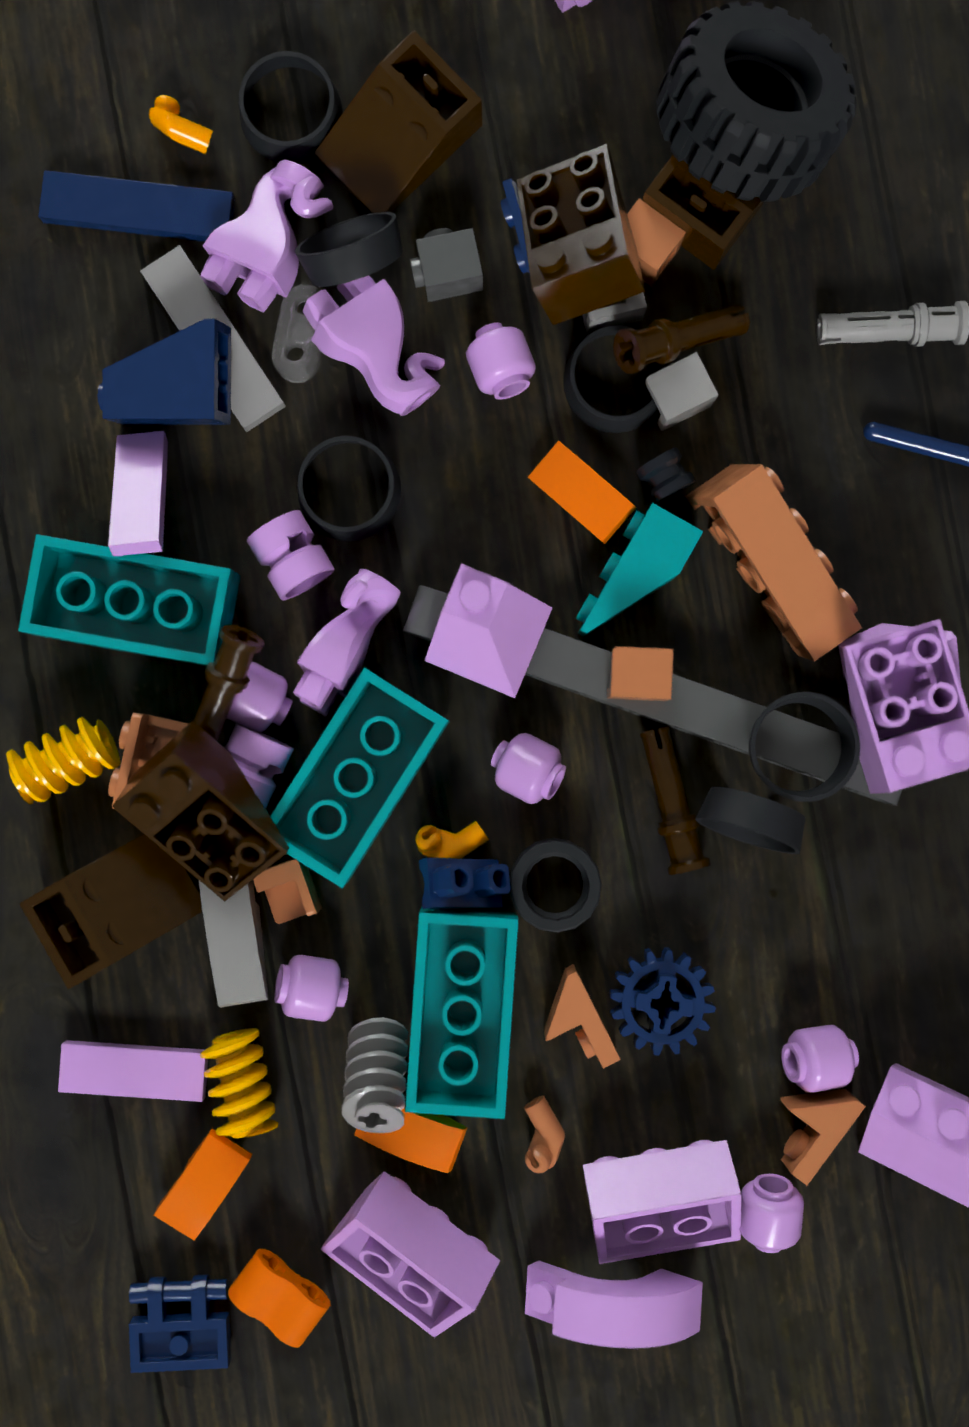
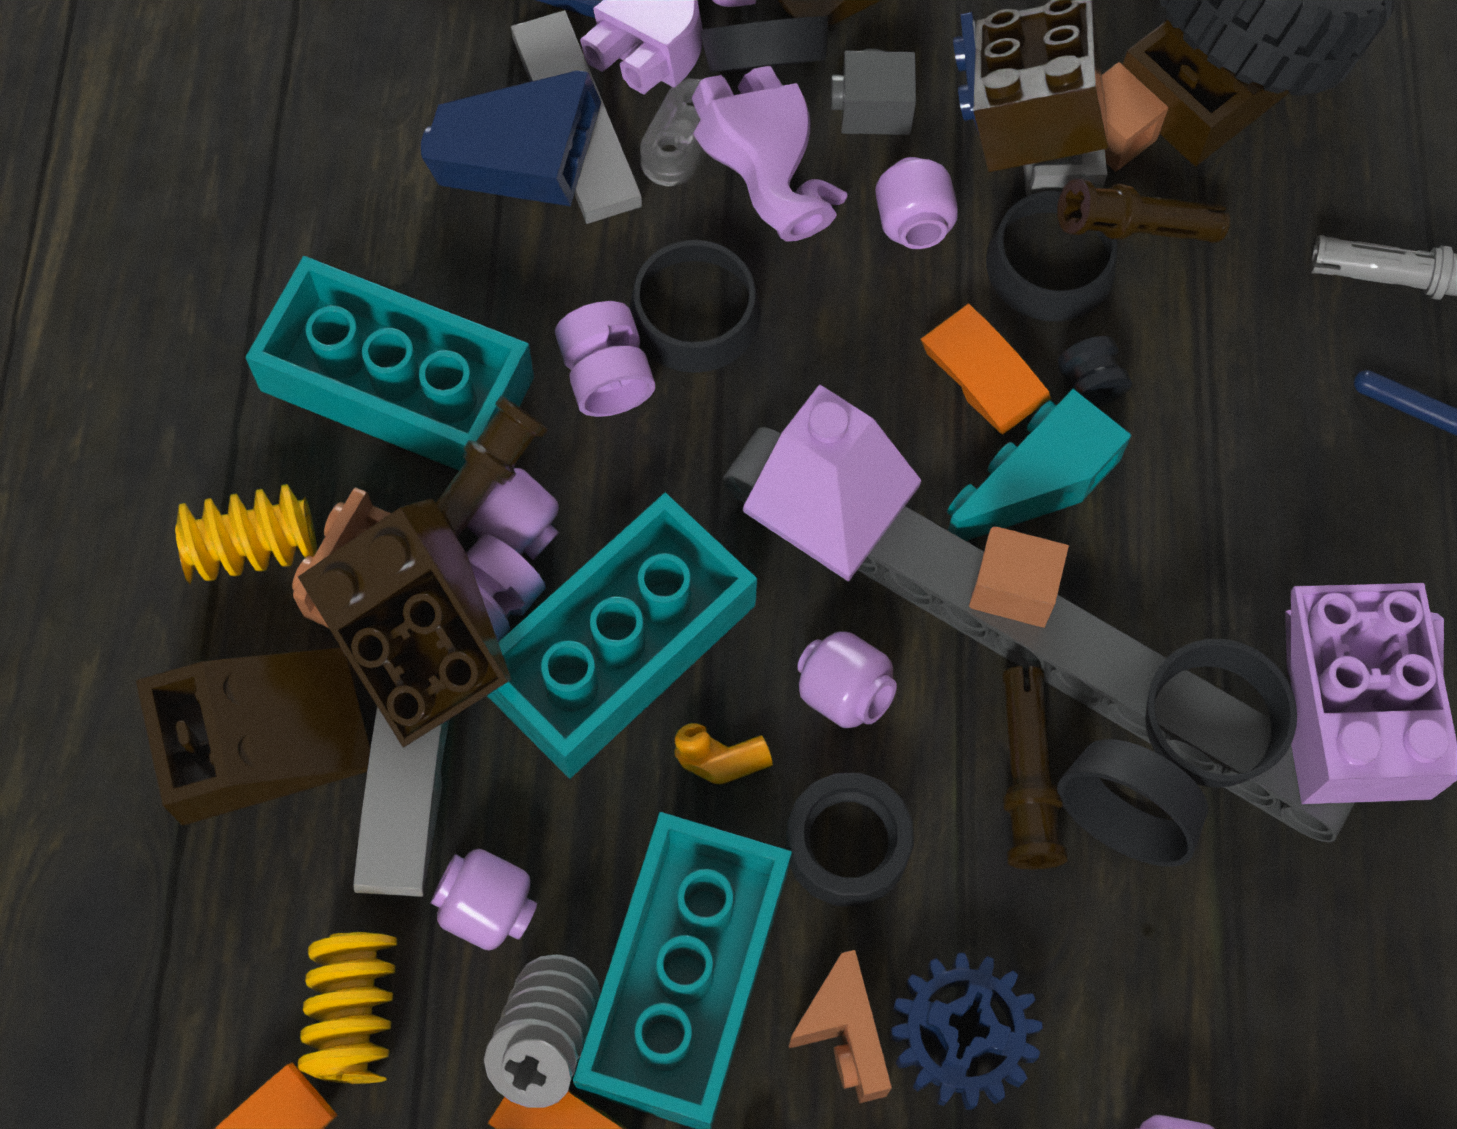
camera: 10 degrees right, 20 degrees down
lavender tile [58,1040,208,1102] -> none
lavender tile [108,431,168,556] -> none
nougat panel [253,858,322,924] -> none
lavender hips [293,569,401,716] -> none
dark blue hips [419,858,510,909] -> none
light grey panel [645,352,719,431] -> none
nougat wedge [685,464,862,662] -> none

